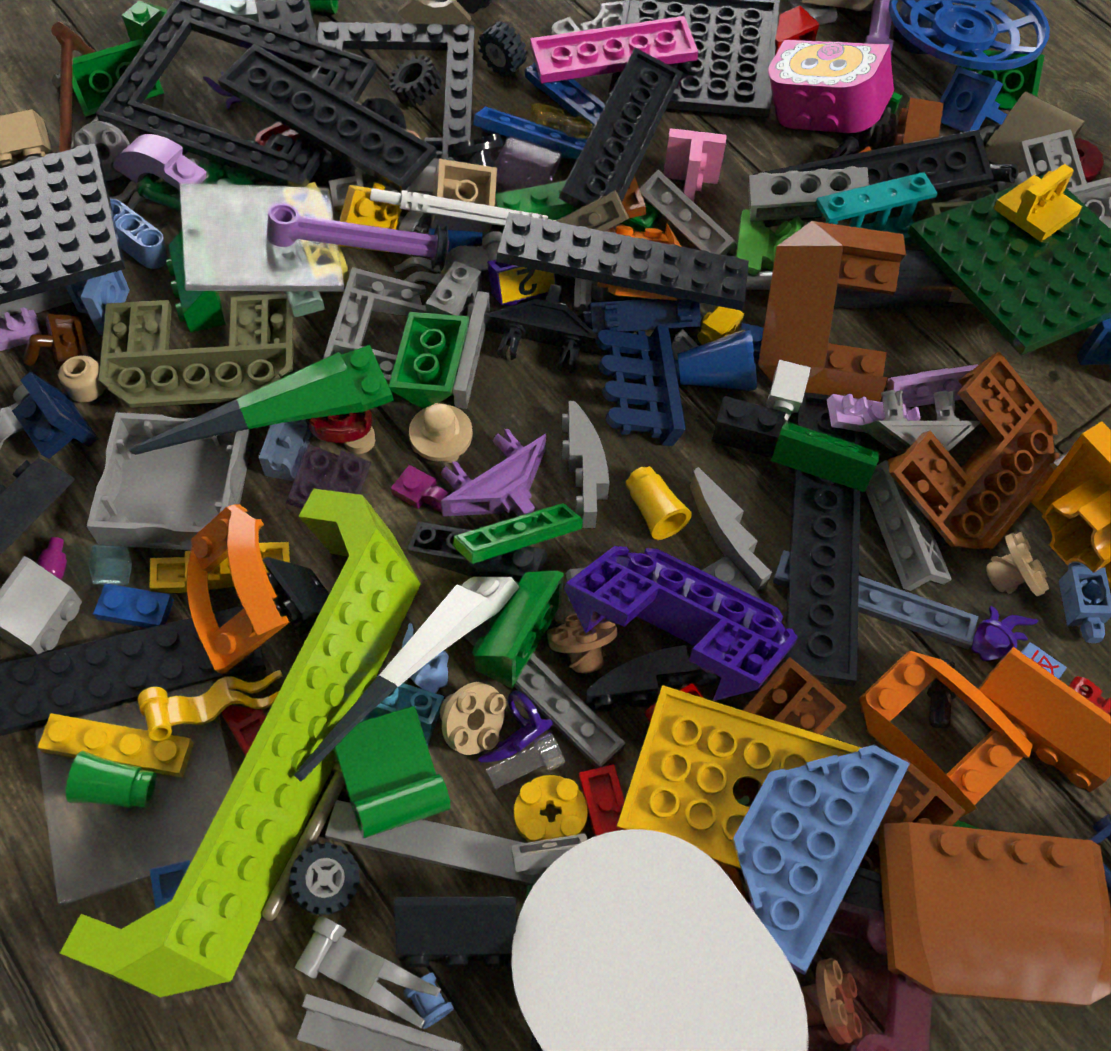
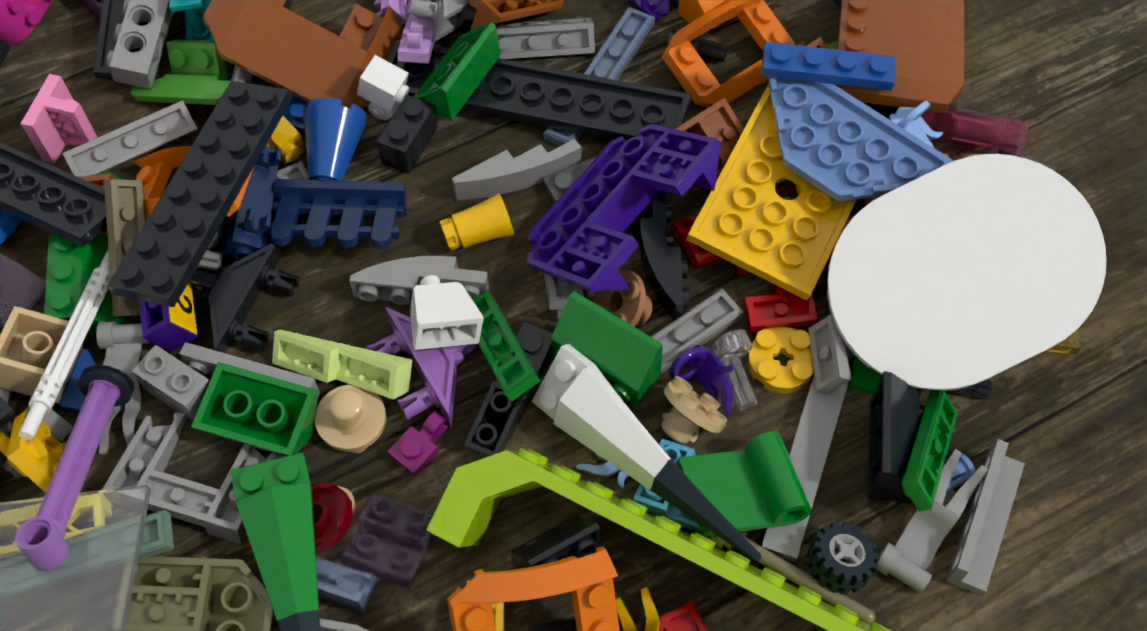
camera: 80 degrees left, 0 degrees up
none -> yellowish green slope [272,330,412,399]
none -> white torso [410,275,483,350]
none -> blue plate [761,42,896,91]
none -> light blue piece [889,100,943,148]
none -> green plate [902,390,958,512]

